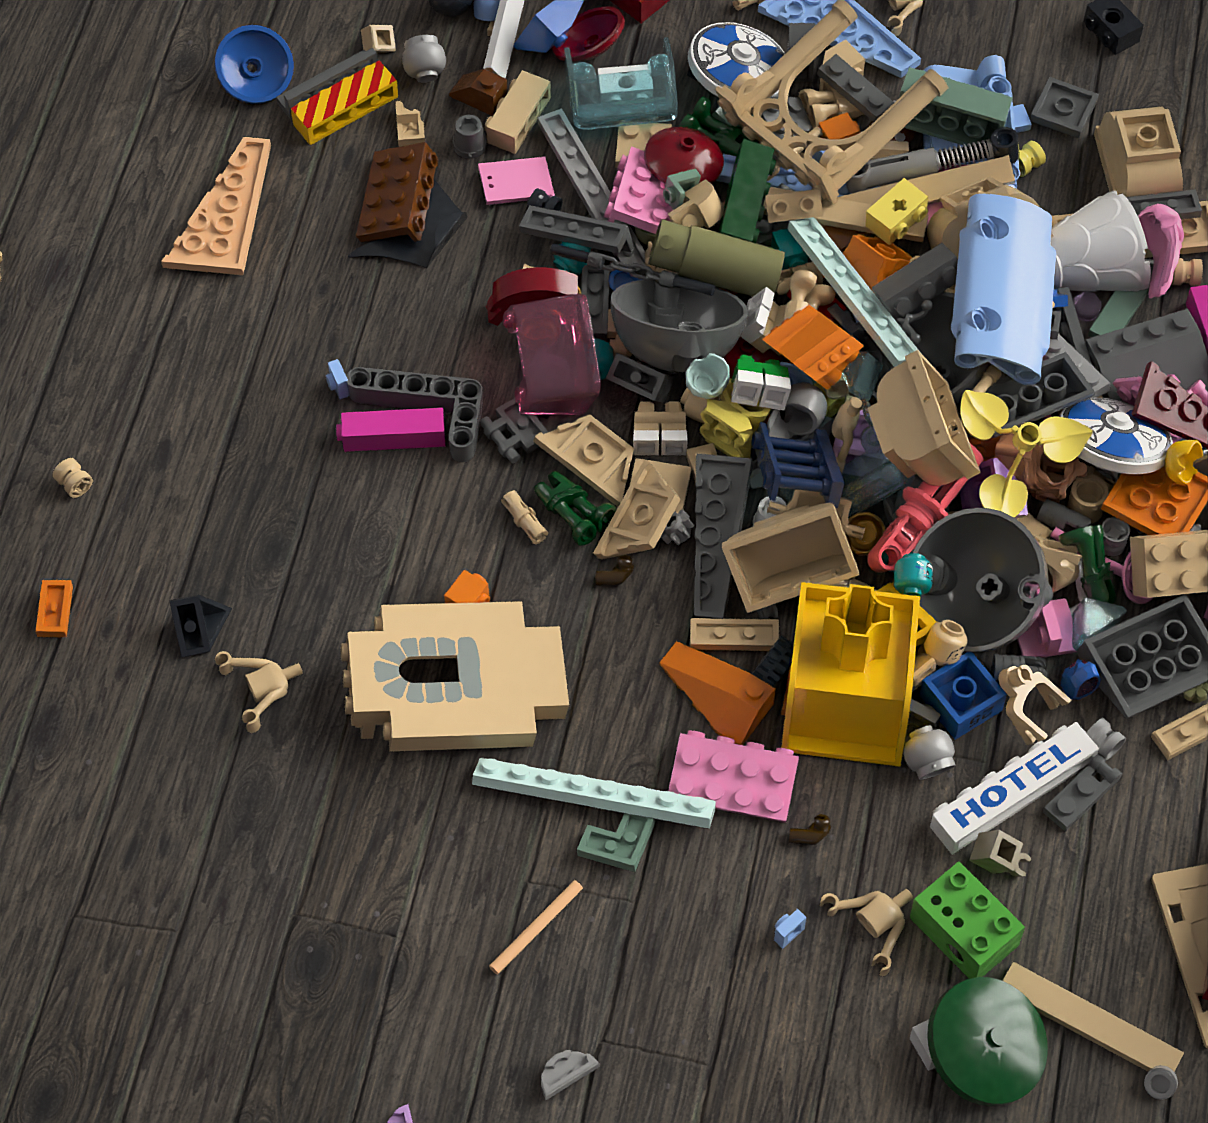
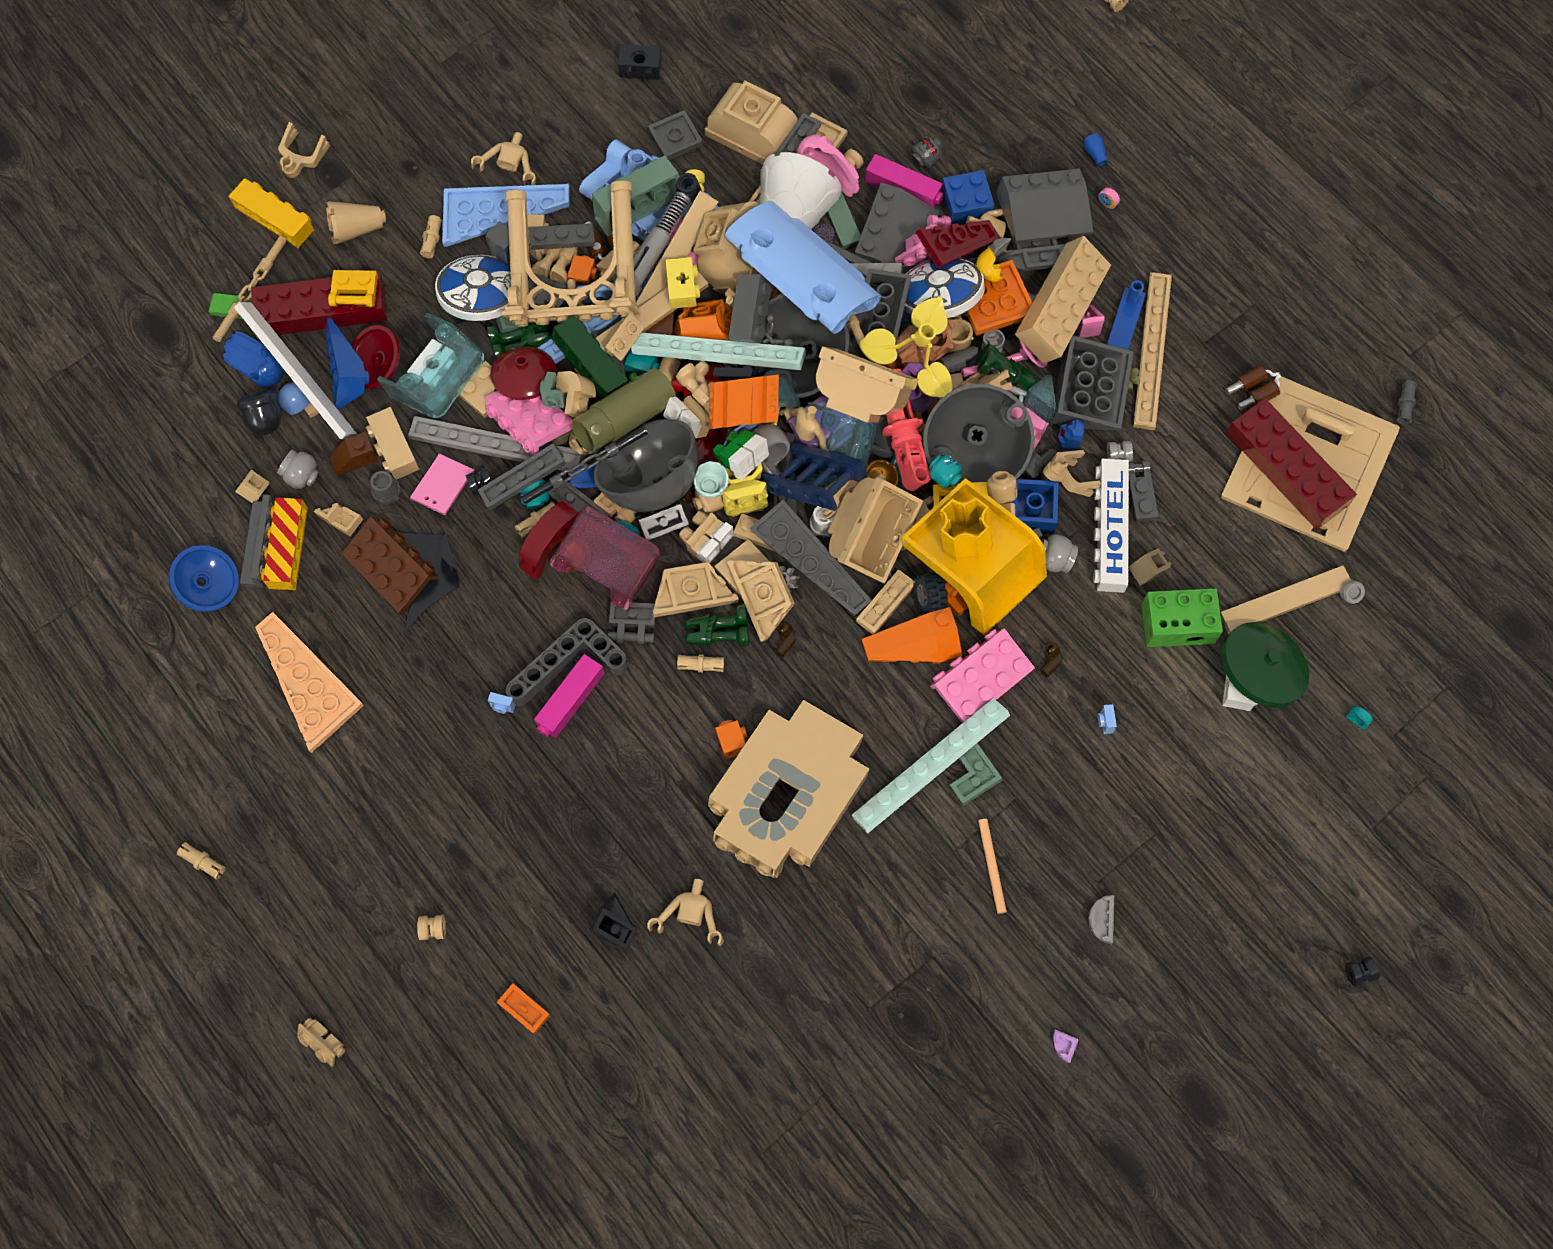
camera: 50 degrees left, 10 degrees up
tan piece [820,889,913,976] -> none

